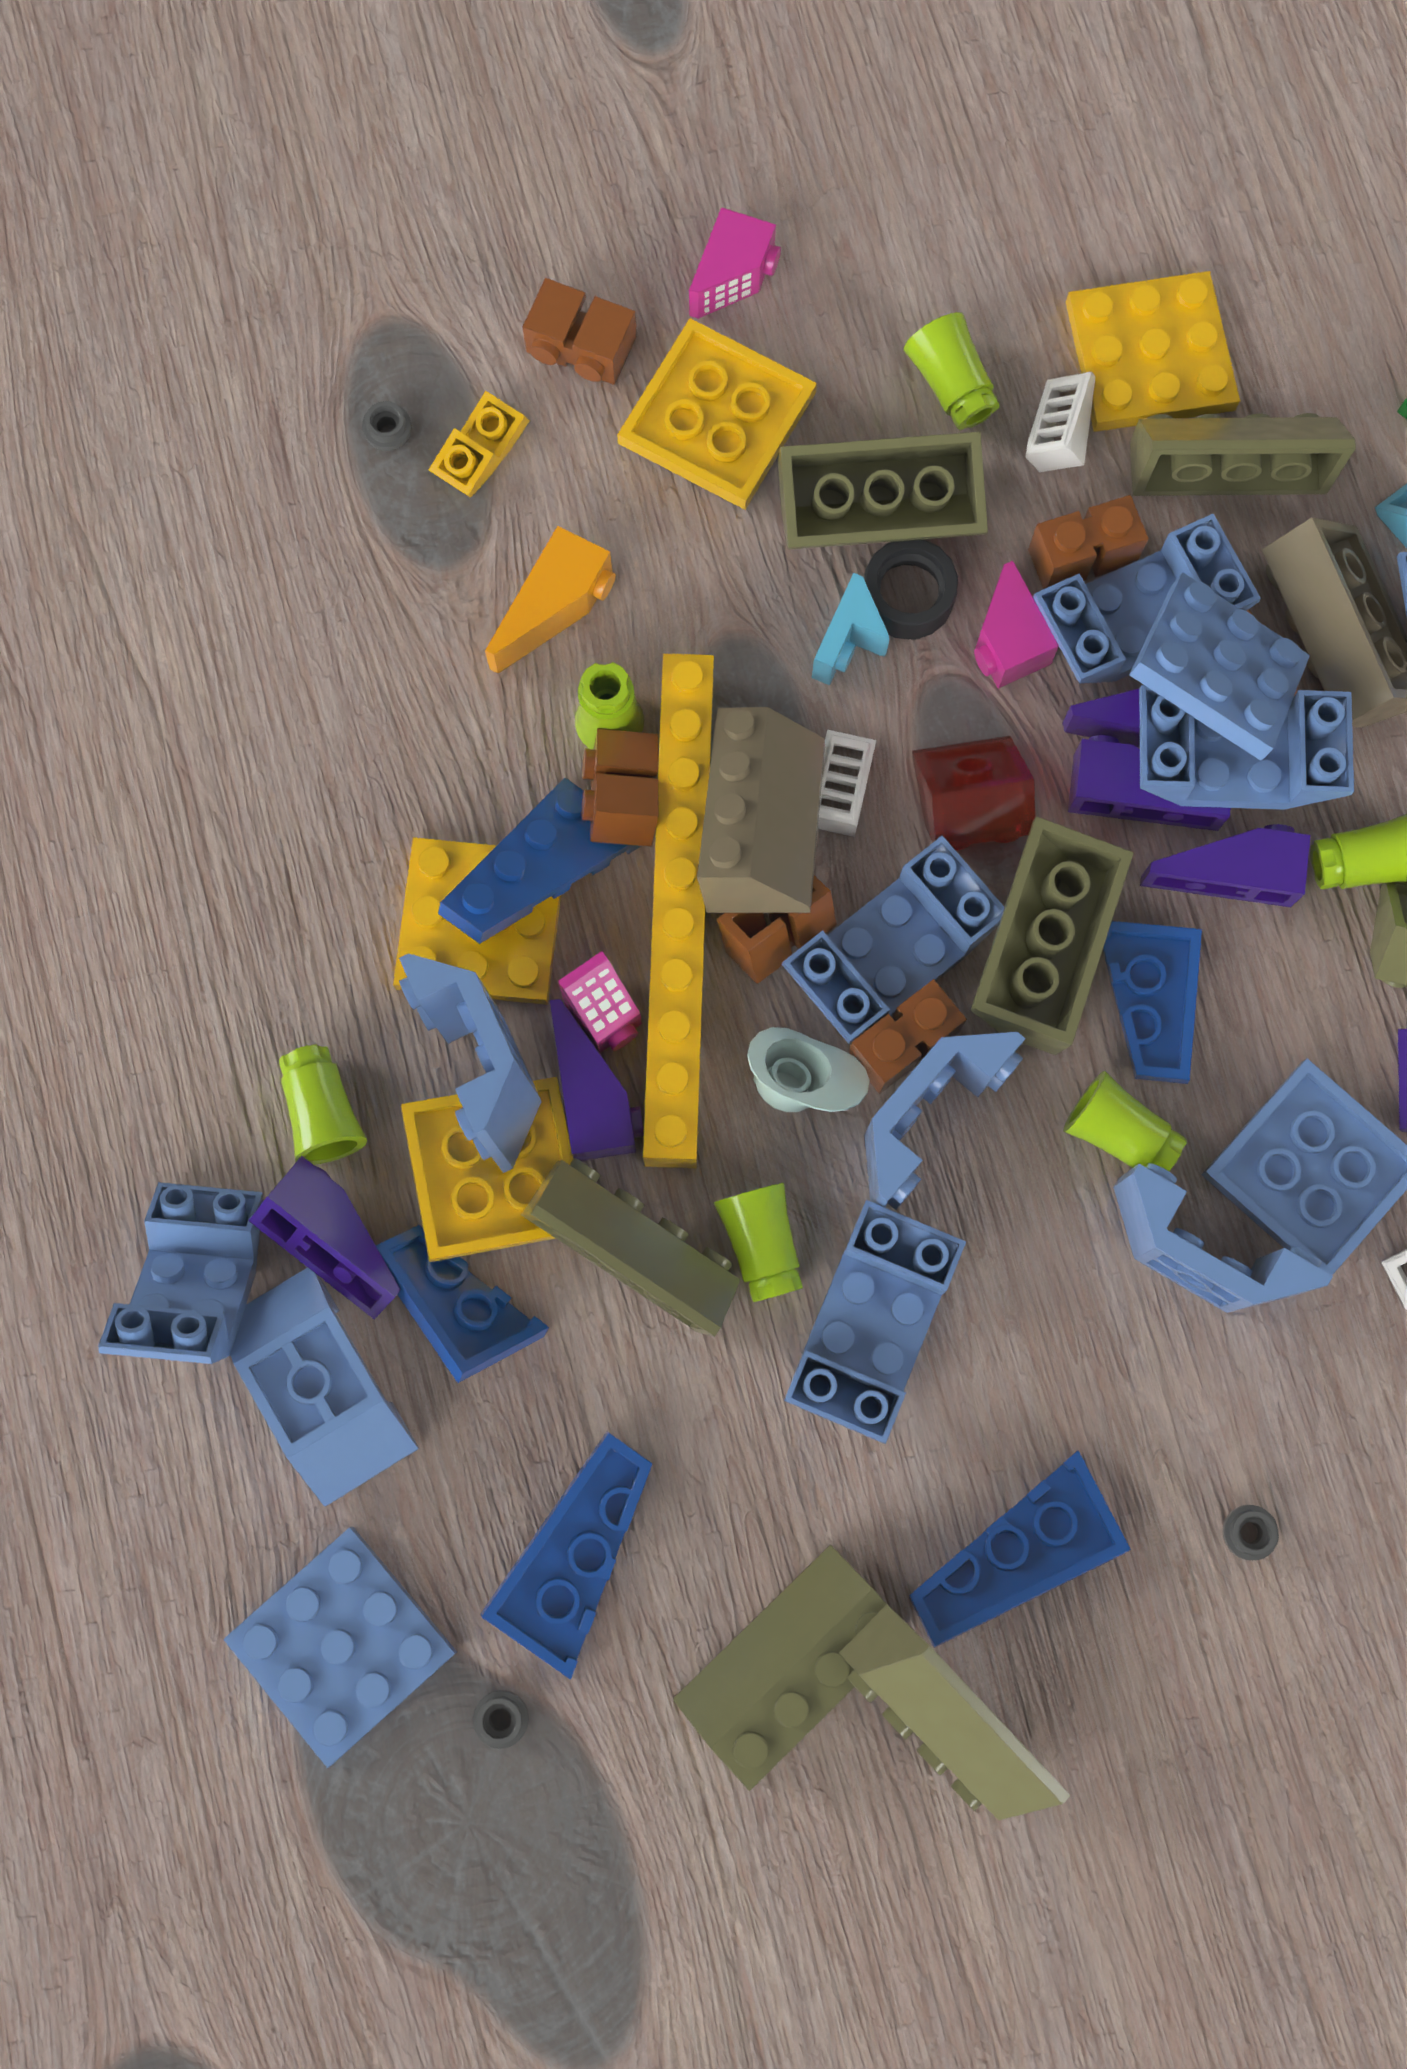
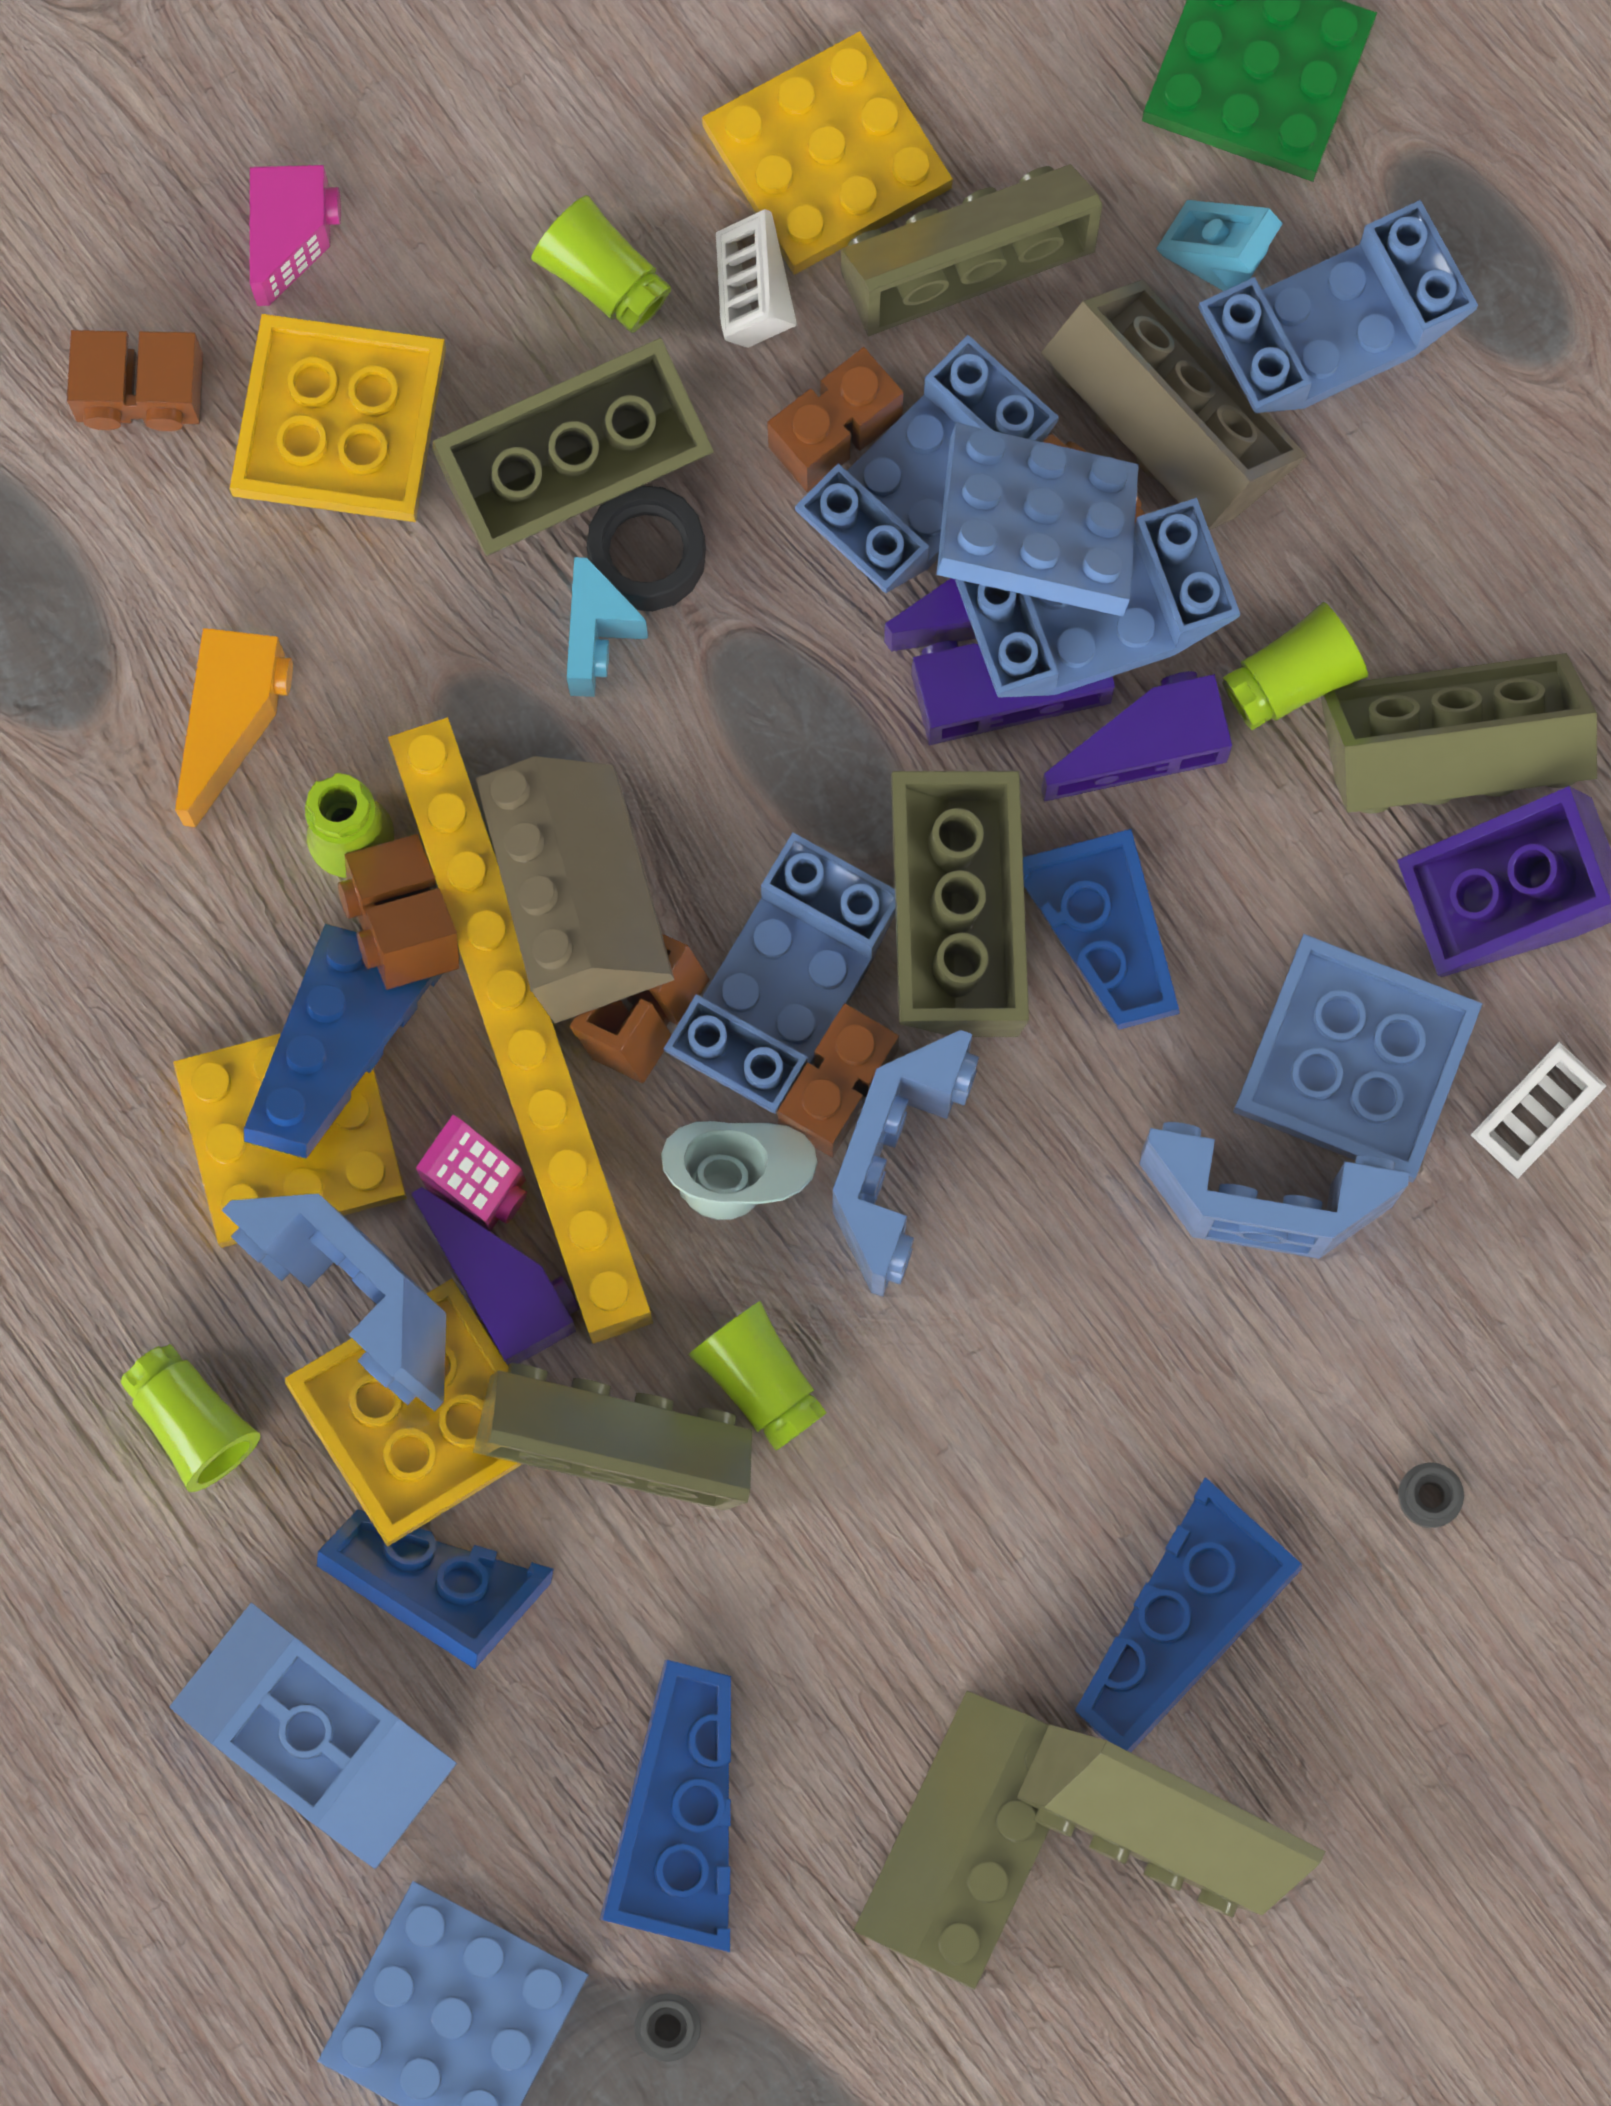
camera: 20 degrees left, 0 degrees up
medium blue slope [98,1182,263,1364] -> none
dark purple slope [249,1156,400,1320] -> none
yellow slope [429,391,530,498] -> none
medium blue slope [784,1200,966,1444] -> none
white slope [818,730,876,837] -> none
clear red slope [912,736,1036,850] -> none
dark pink slope [974,561,1059,689] -> none
lime plant [1063,1071,1187,1171] -> none

